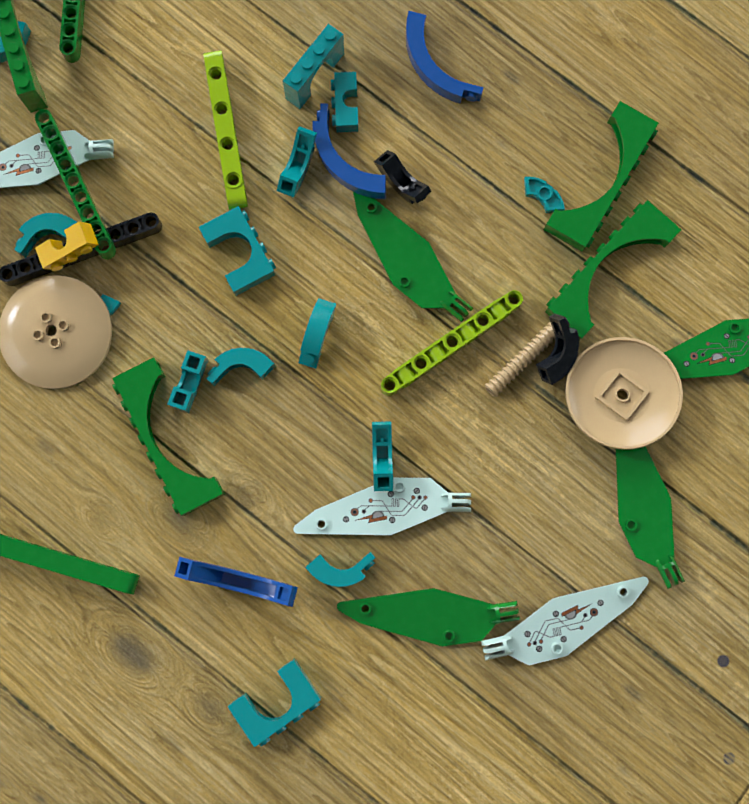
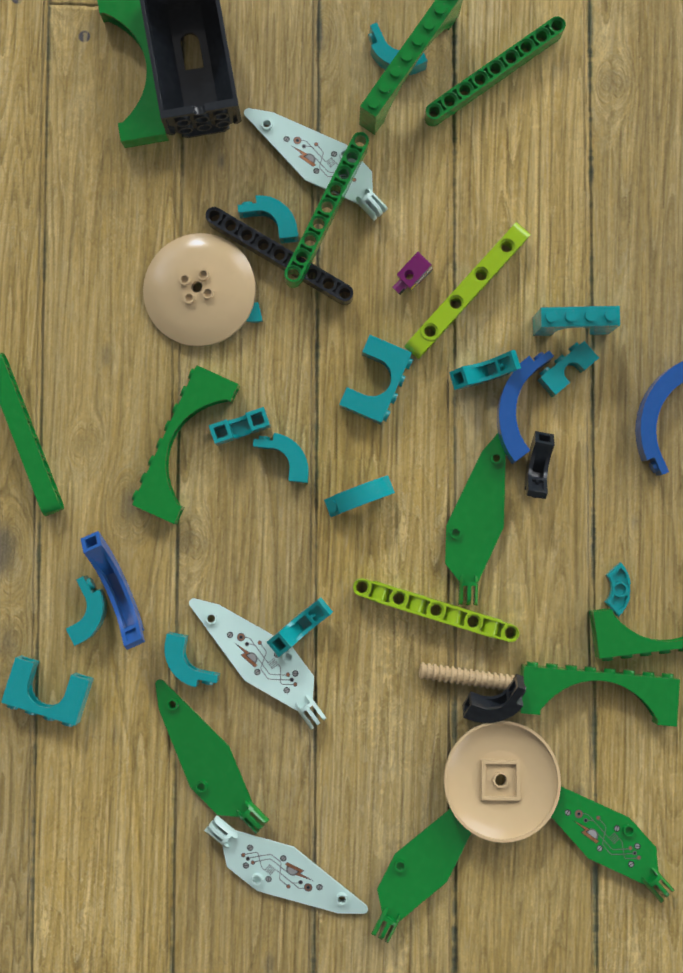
camera: 60 degrees right, 5 degrees up
yellow arch [35,222,99,271] -> none
none -> teal arch [66,575,107,646]
none -> magenta torso [392,252,433,295]

